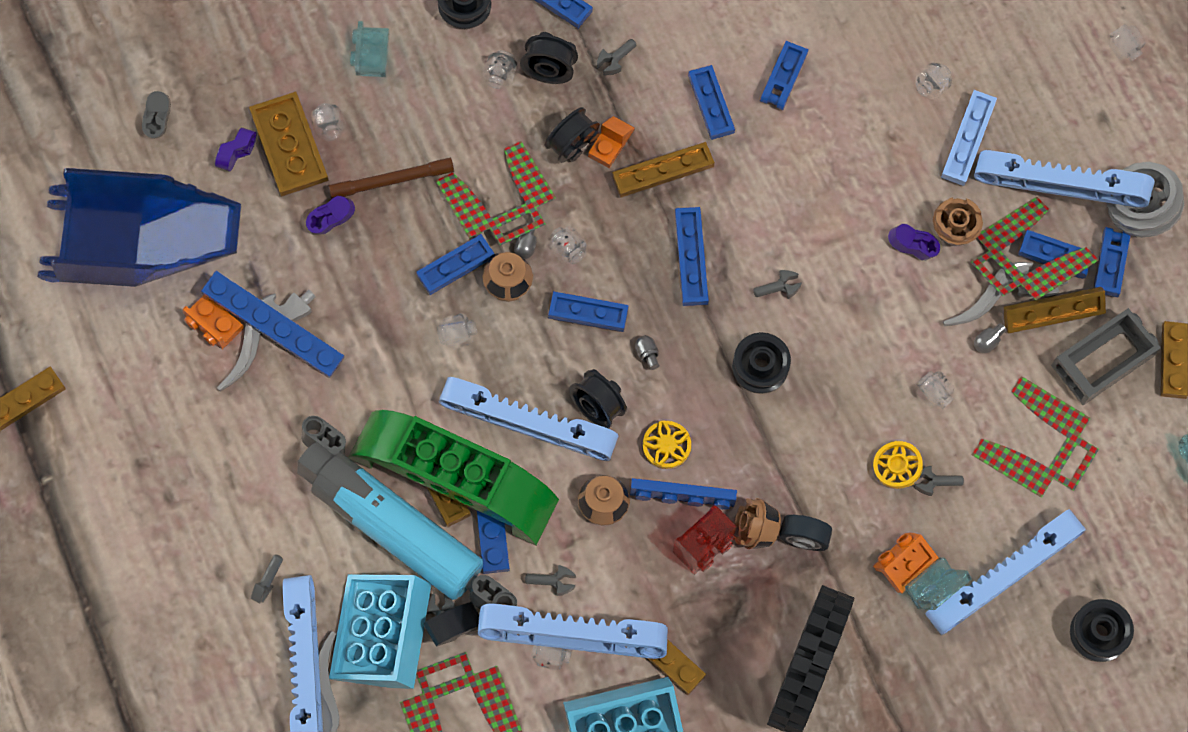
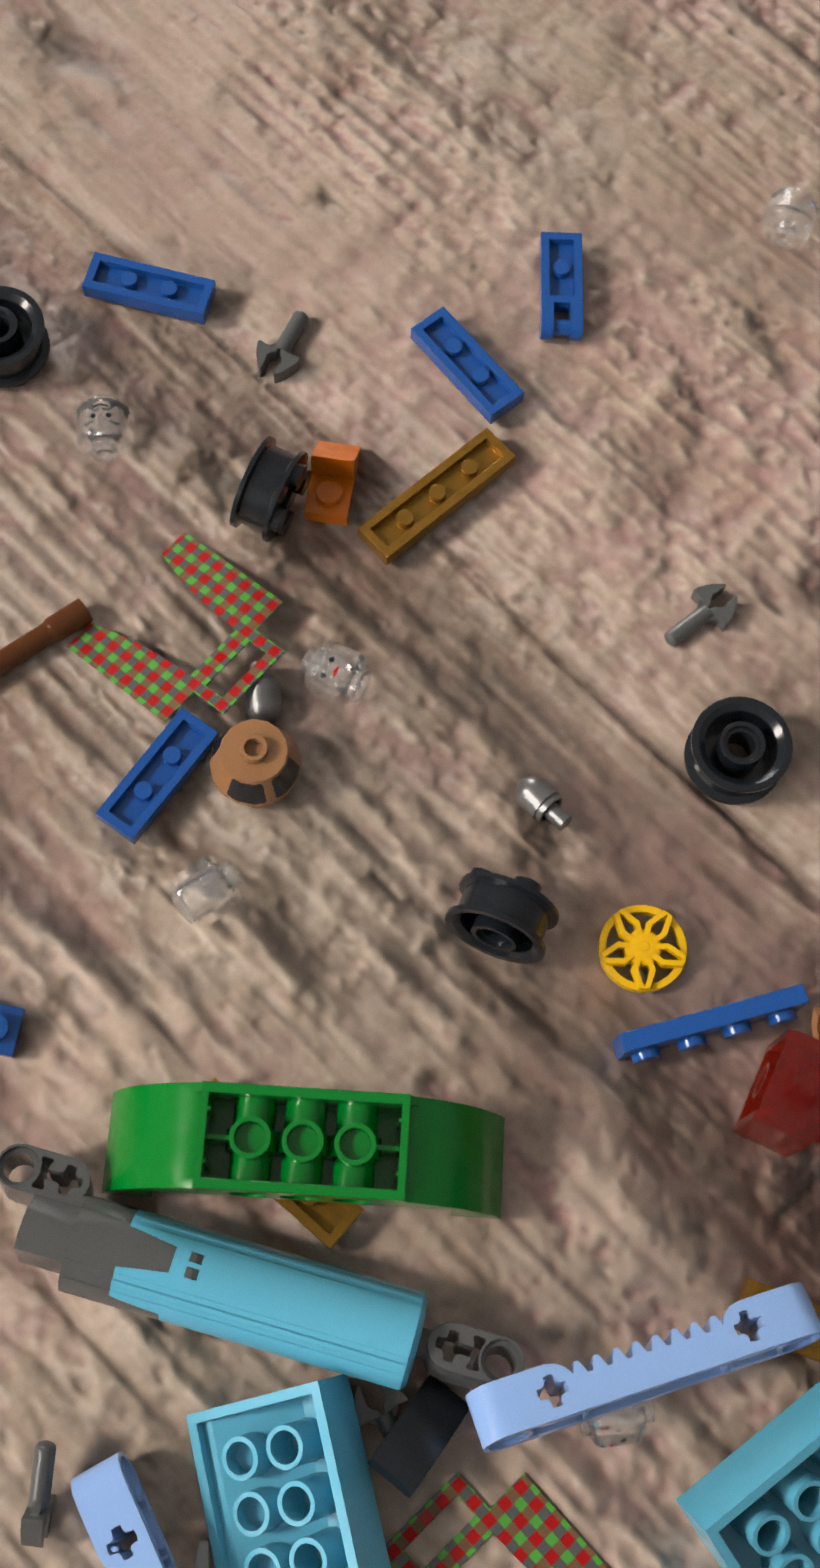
camera: 25 degrees left, 0 degrees up
light blue gear [438,377,619,461] -> none
blue plate [477,510,510,574] -> none
black wheel [520,32,578,84] -> none
dark grey bar [525,565,576,596] -> none
blue plate [548,291,629,332] -> none
medium nougat cone [578,475,630,526] -> none
blue plate [675,207,709,306] -> none

